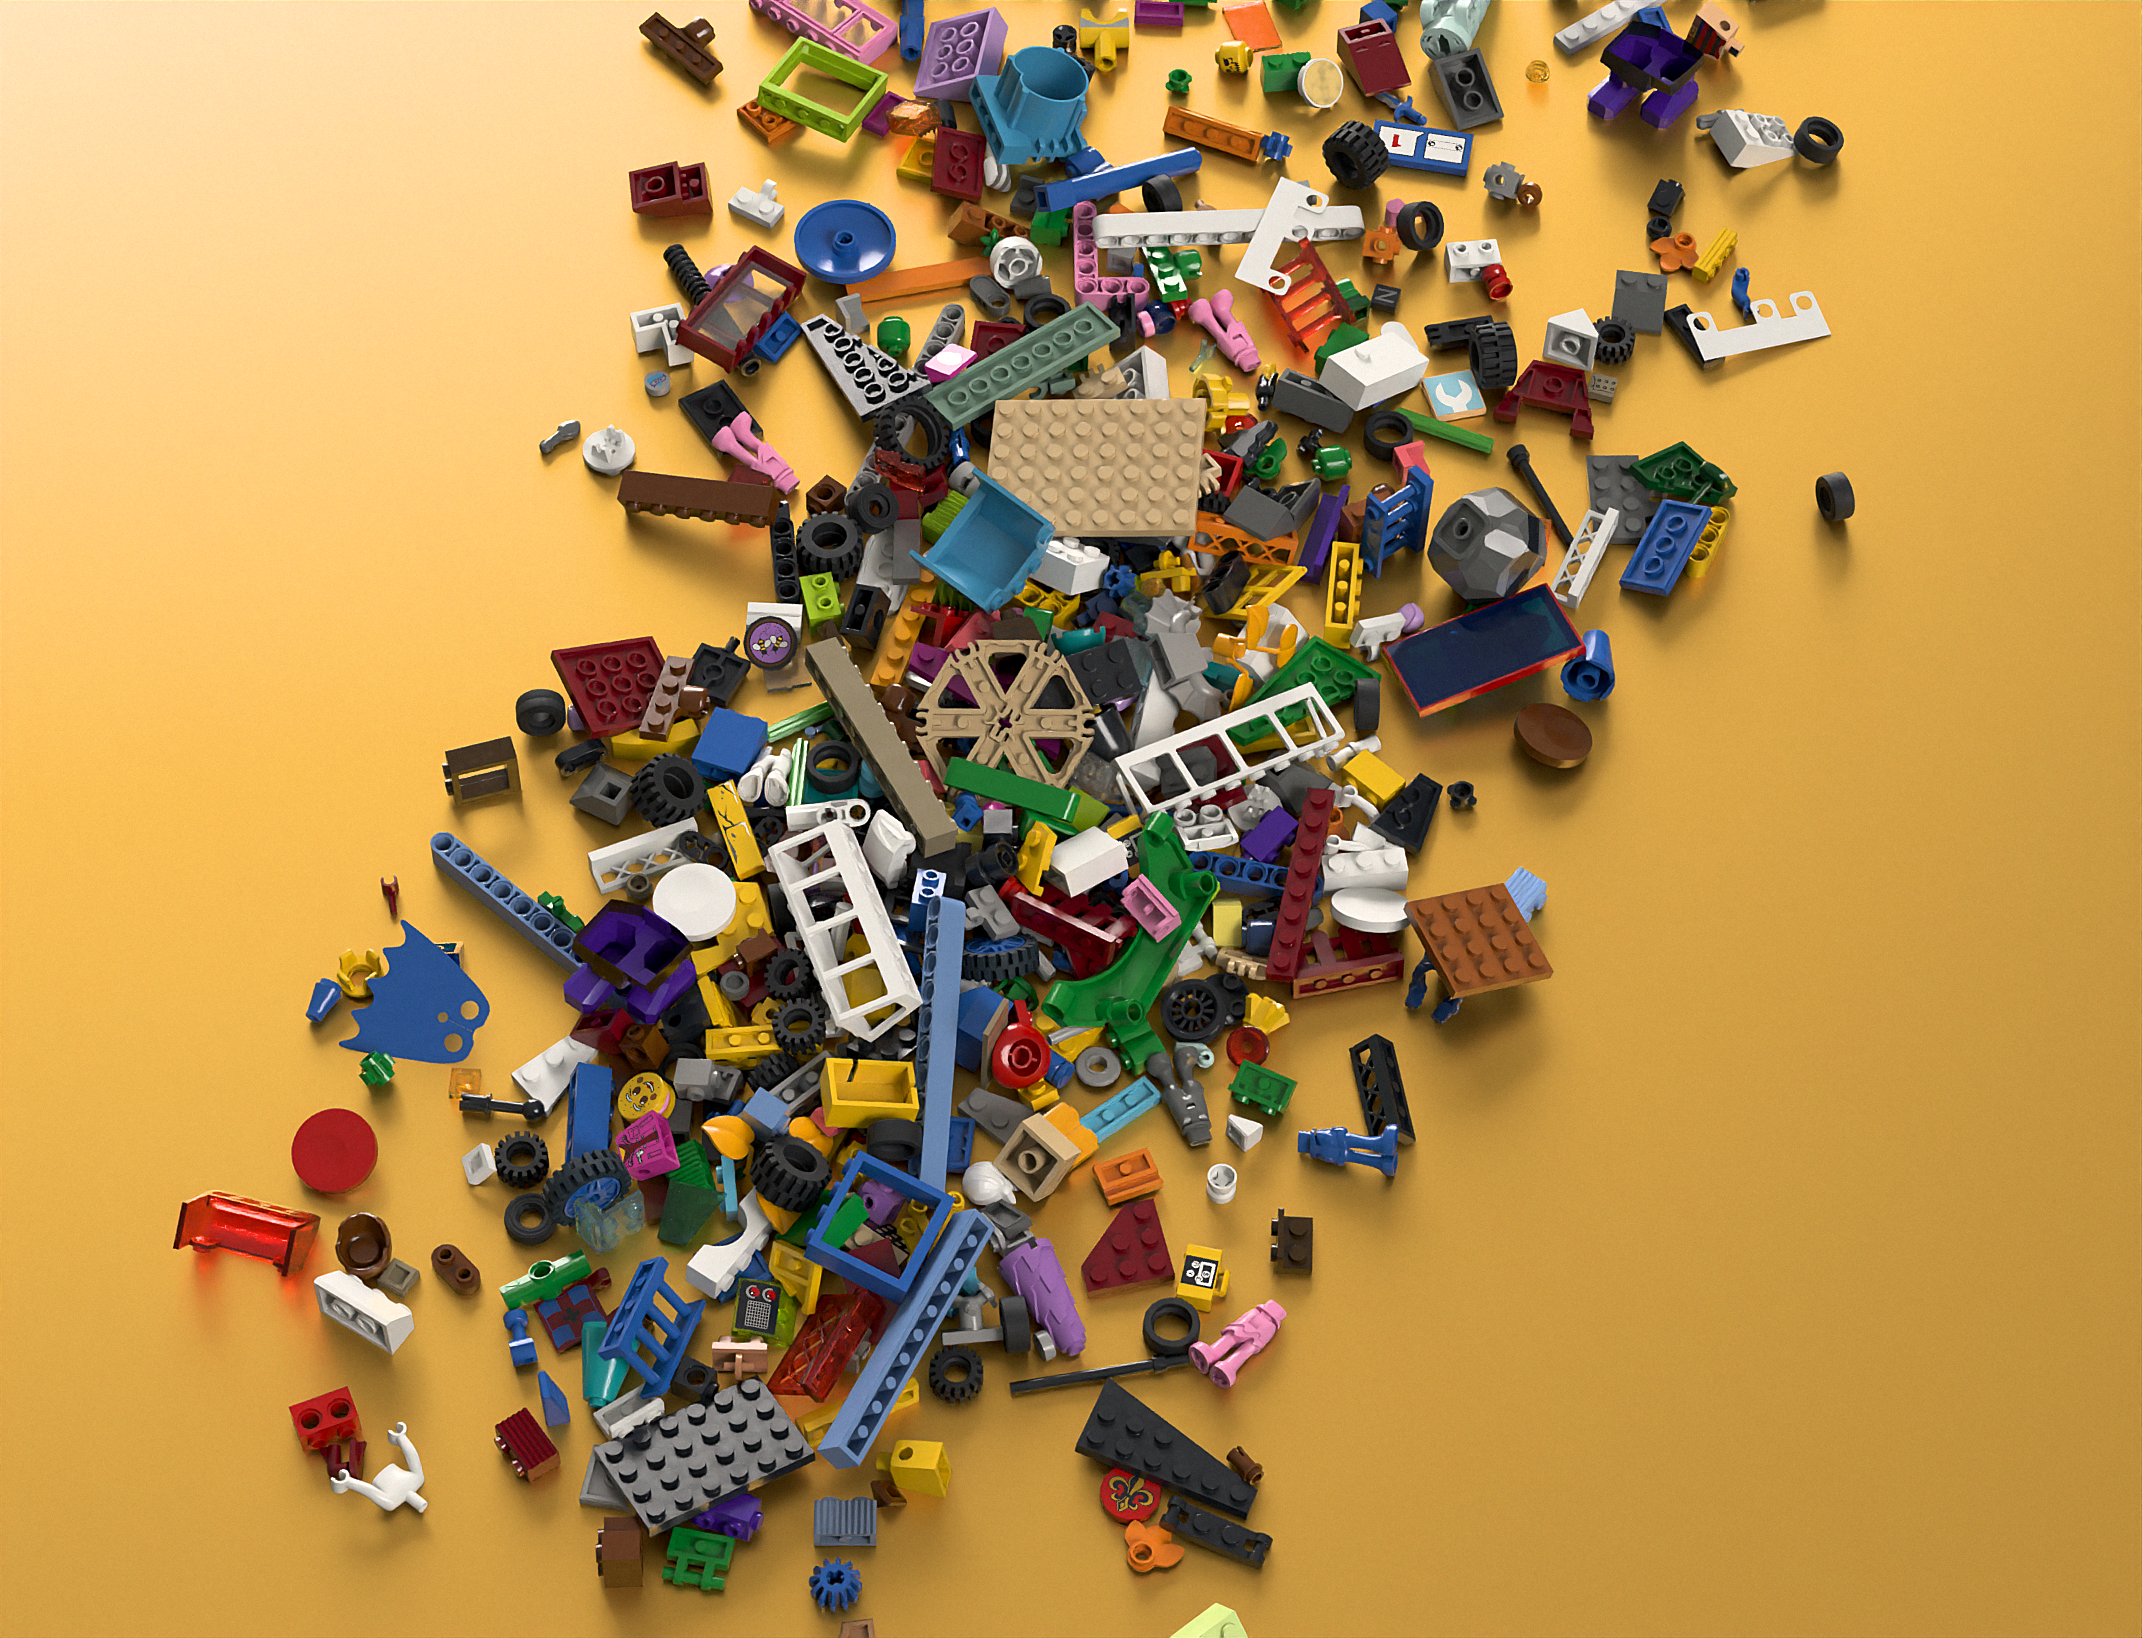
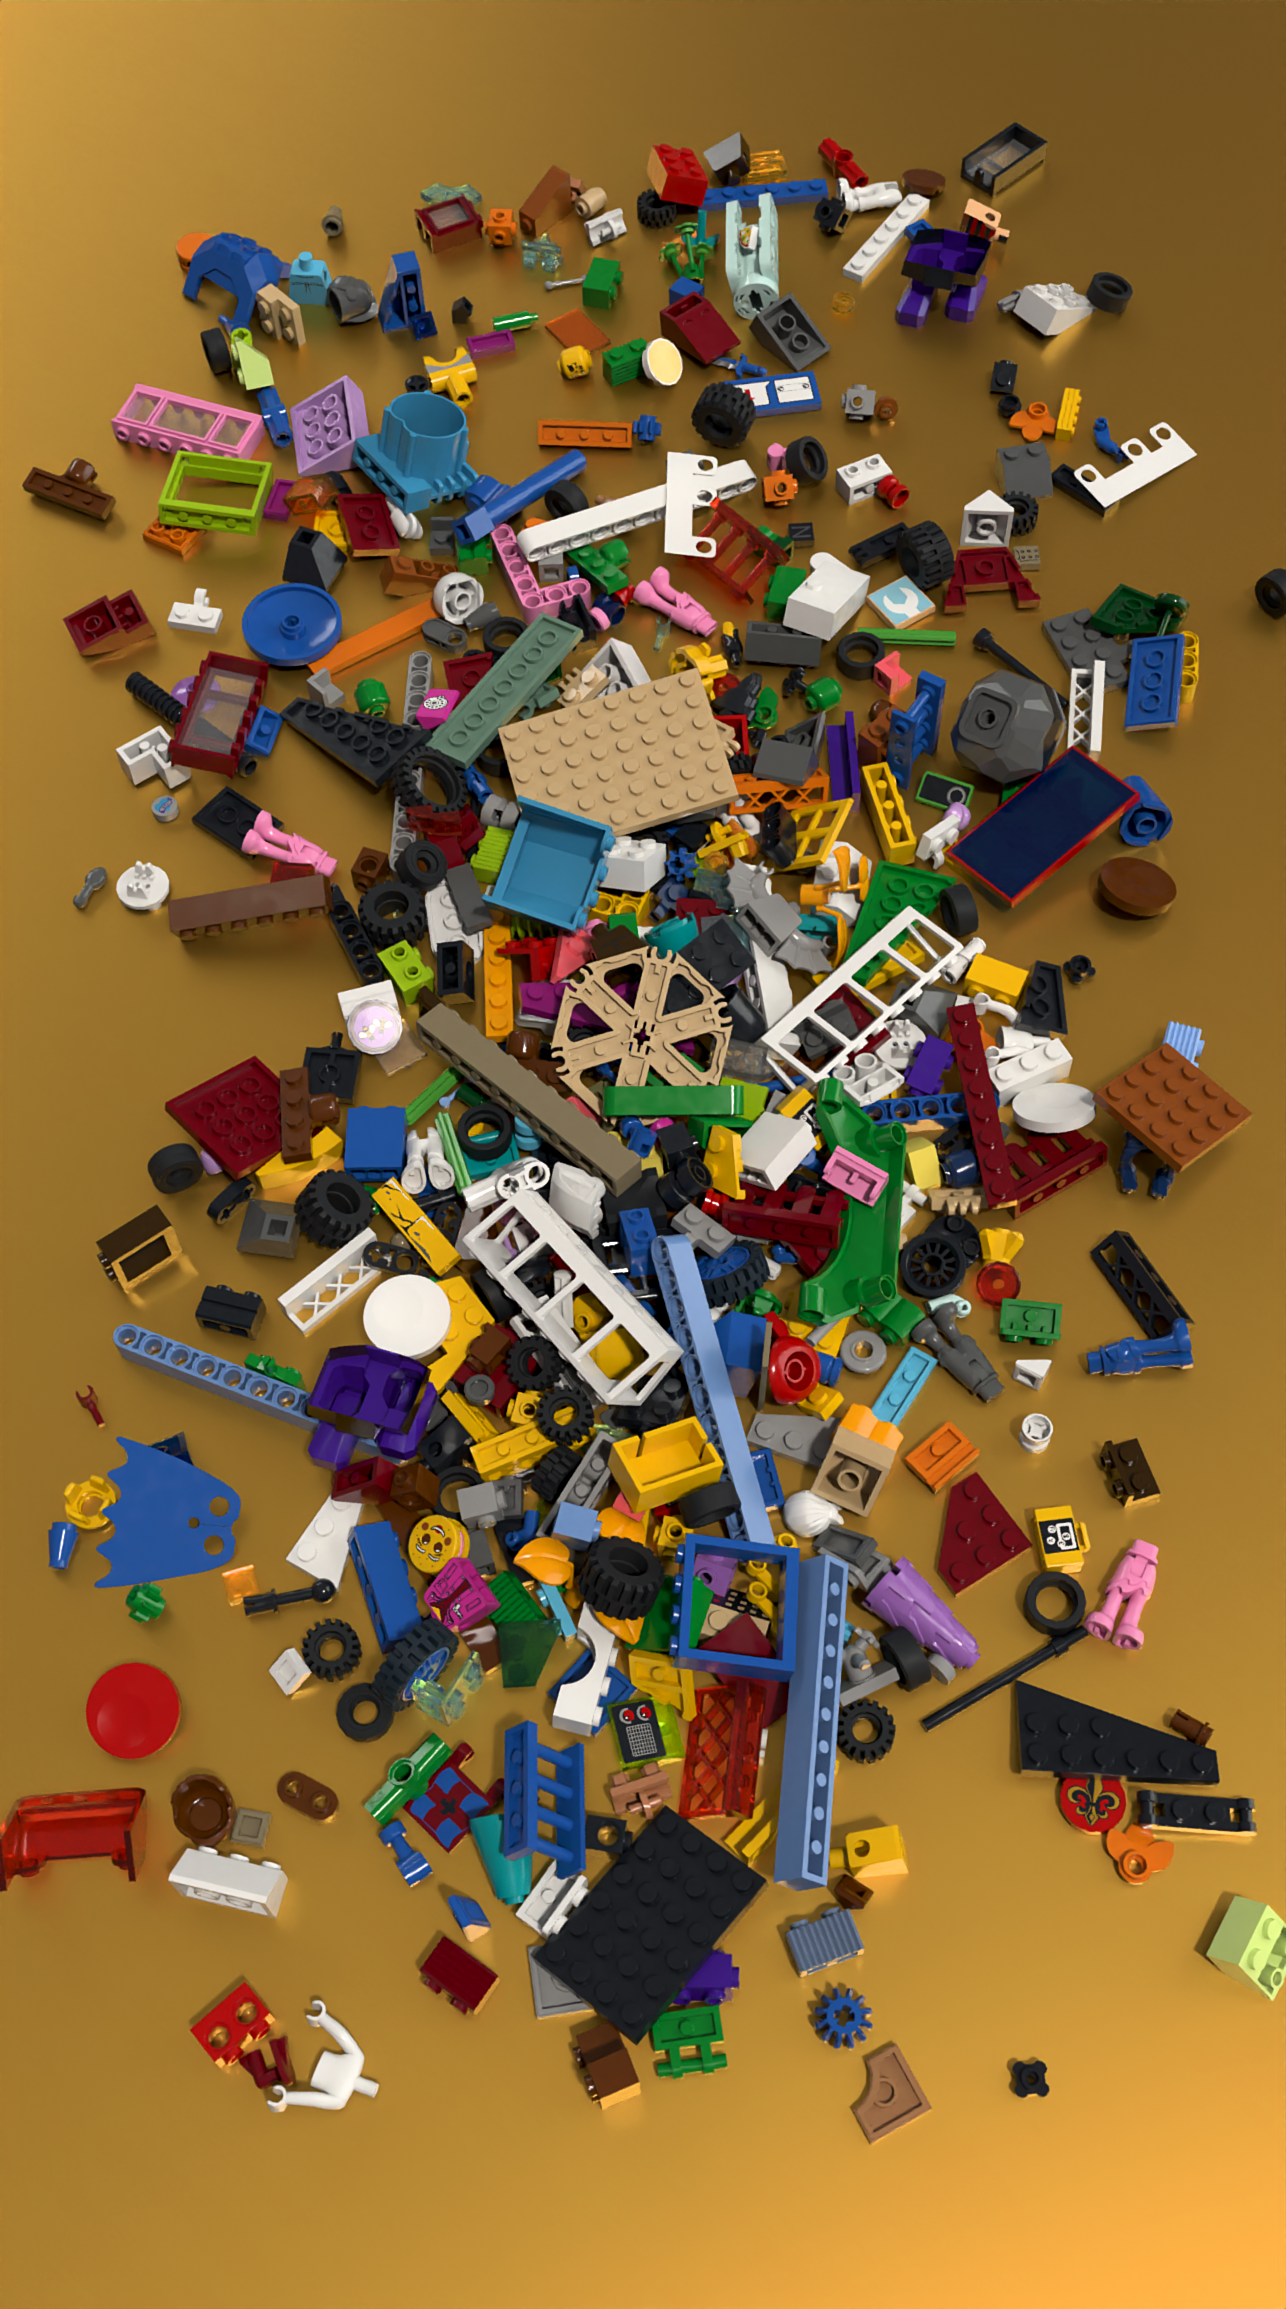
camera: 15 degrees left, 5 degrees up
dark tan plate [625,873,653,900] -> none
green plant [979,228,1005,257] -> none
green plate [1165,69,1192,93] -> none
none -> black brick [195,1285,266,1340]
none -> black slope [282,526,348,592]
none -> slope [915,771,975,811]

